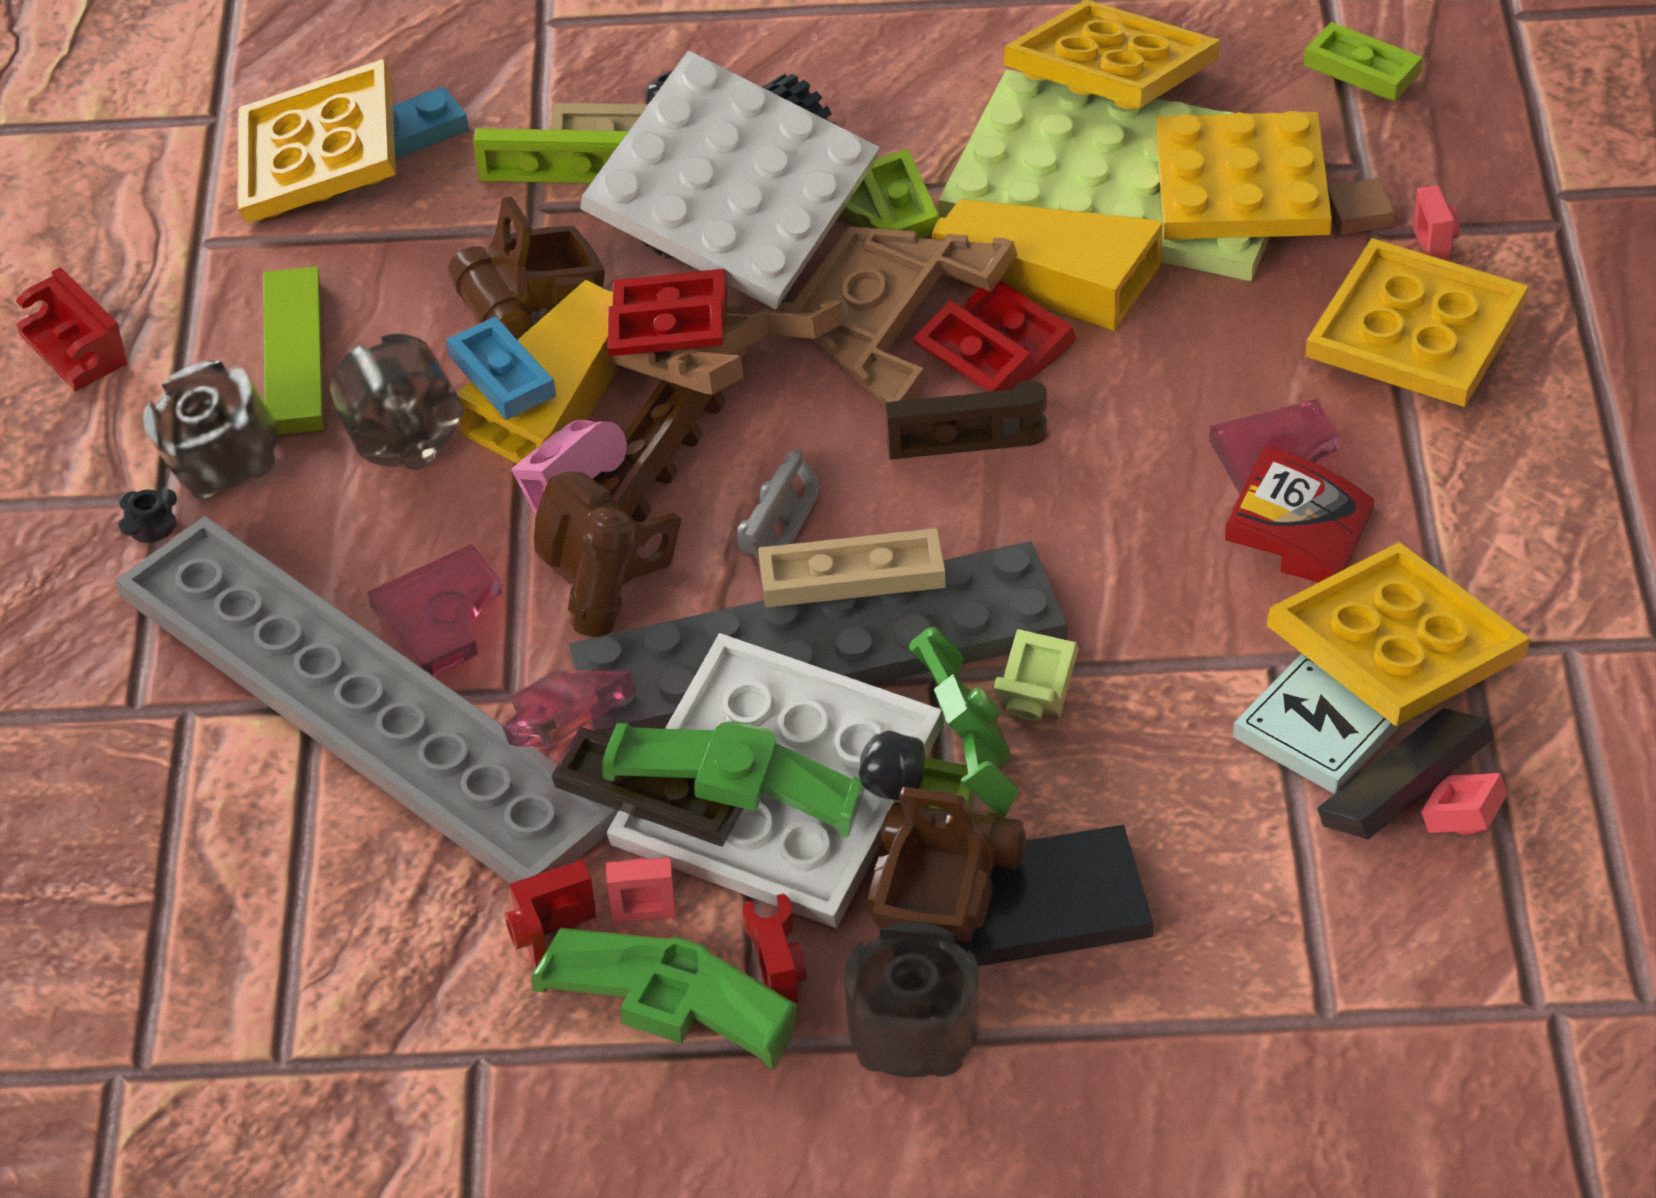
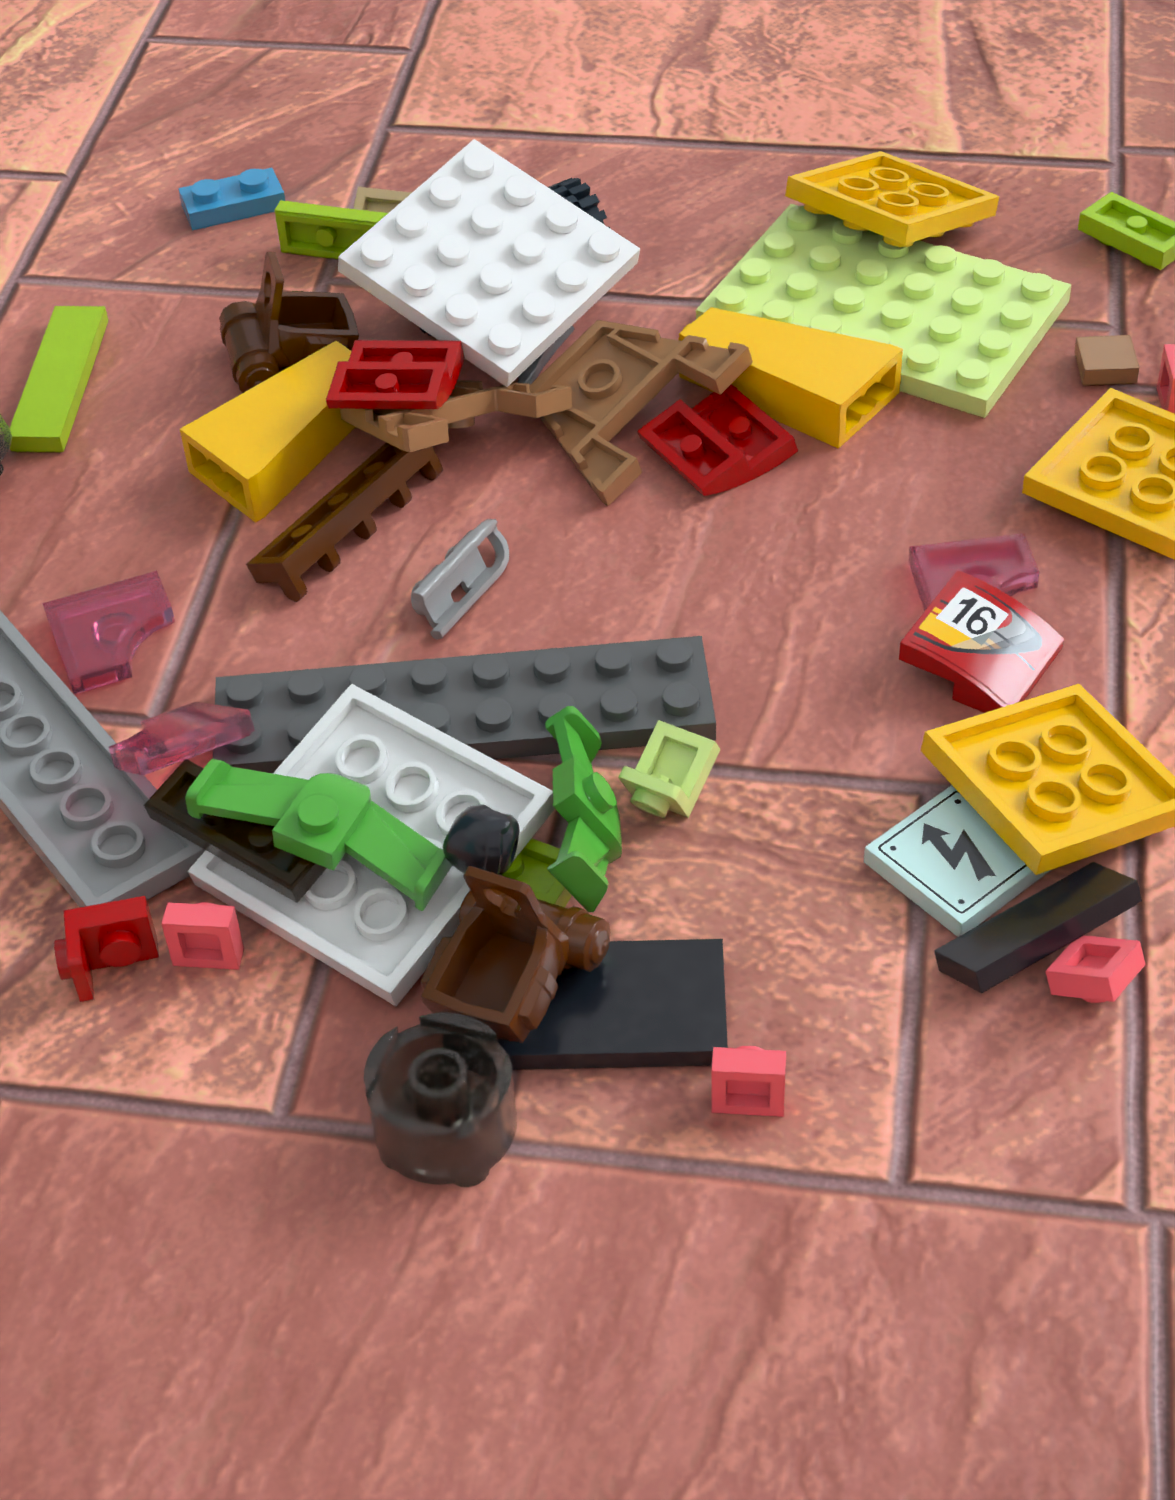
camera: 10 degrees right, 0 degrees up
yellow plate [238,59,396,224] -> none
clear smoke brick [330,334,464,470] -> none
dark azure plate [446,316,556,420] -> none
bright pink leg [511,420,627,516] -> none
bright green plate [531,928,798,1070] -> none
reddish brown piece [534,471,681,637] -> none
red plate [743,893,807,1009] -> none
tan plate [758,528,946,608] -> none
lime wing [839,148,940,238] -> none
dark brown plate [885,380,1047,460] -> none
yellow plate [1156,111,1332,239] -> none
none -> coral plate [711,1046,786,1117]

